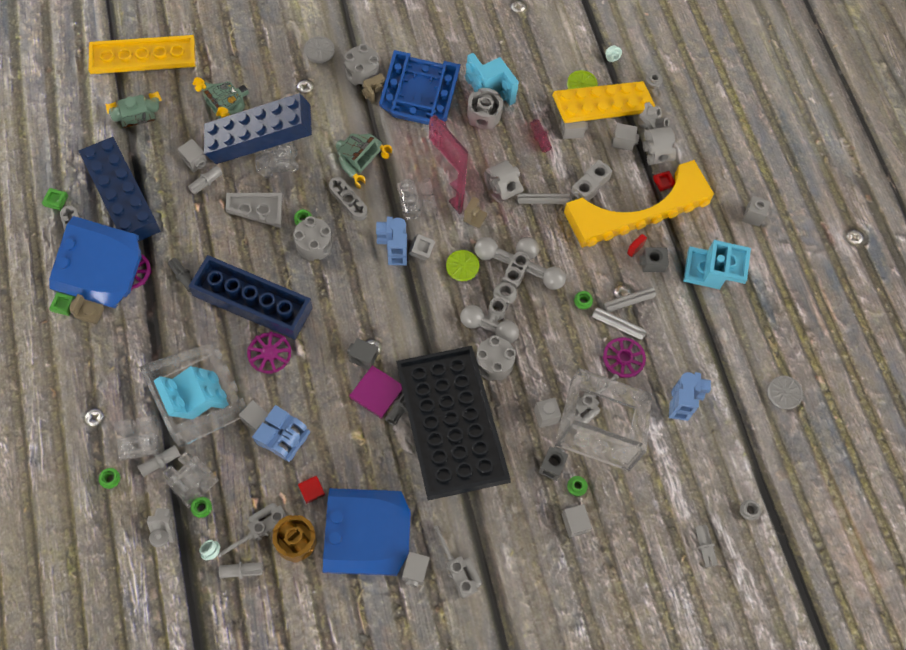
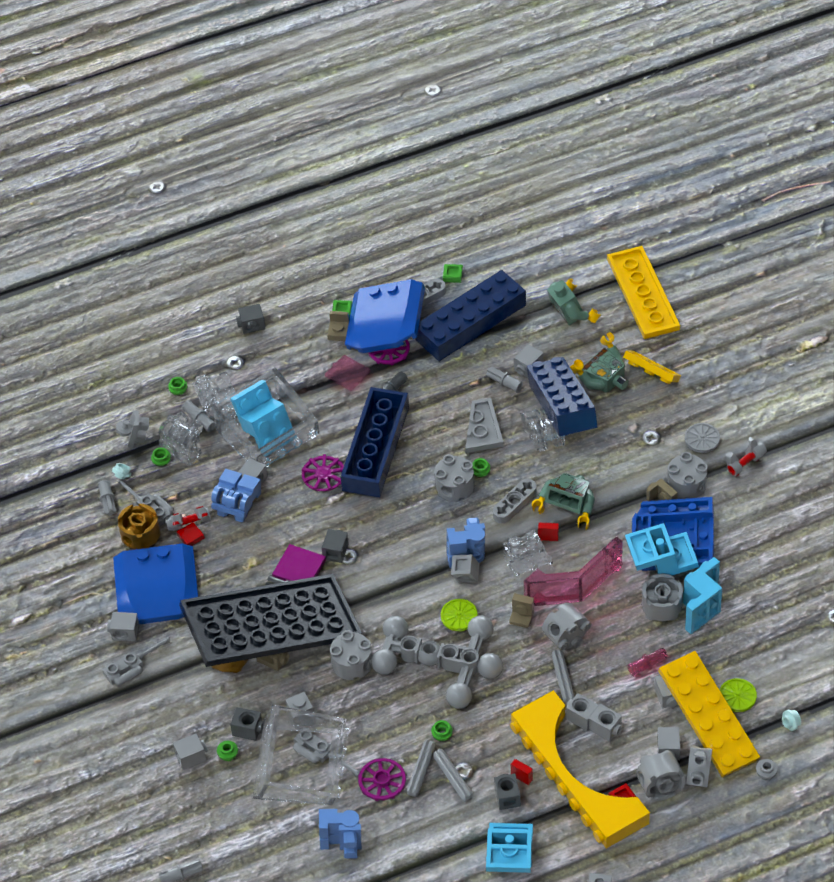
camera: 90 degrees right, 15 degrees down
none -> light grey piece [165,506,211,531]
none -> dark grey brick [236,303,265,334]
none -> clear pink piece [325,355,370,391]
none -> red tile [538,522,559,541]
none -> yellow plate [623,350,681,384]
none -> medium azure bracket [625,523,699,576]
none -> light grey piece [725,437,767,476]

